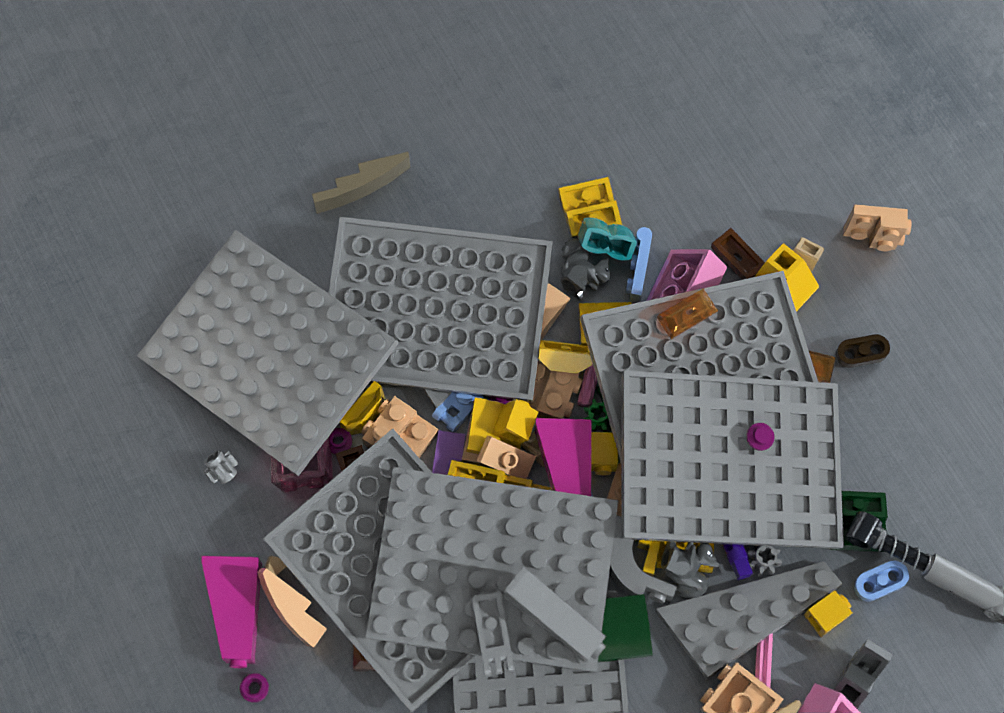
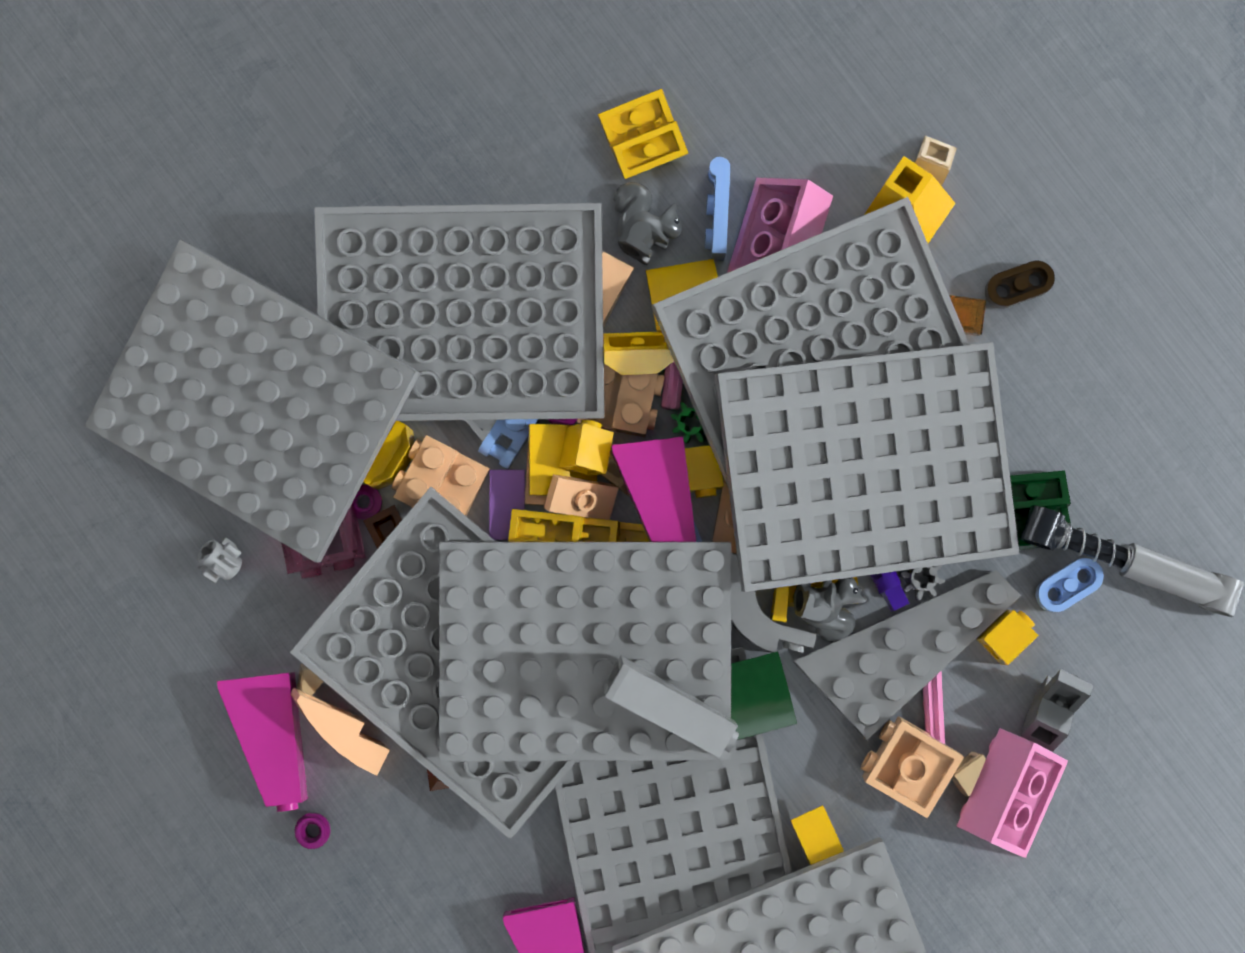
camera: 10 degrees left, 15 degrees up
dark tan slope [312,152,411,214] -> none
light grey hinge [472,592,514,676] -> none
teal brick [578,217,637,260] -> none
clear orange piece [657,288,718,340] -> none
reddish brown piece [711,228,765,280] -> none
magenta plate [746,423,775,451] -> none
light nougat plate [843,204,912,252] -> none

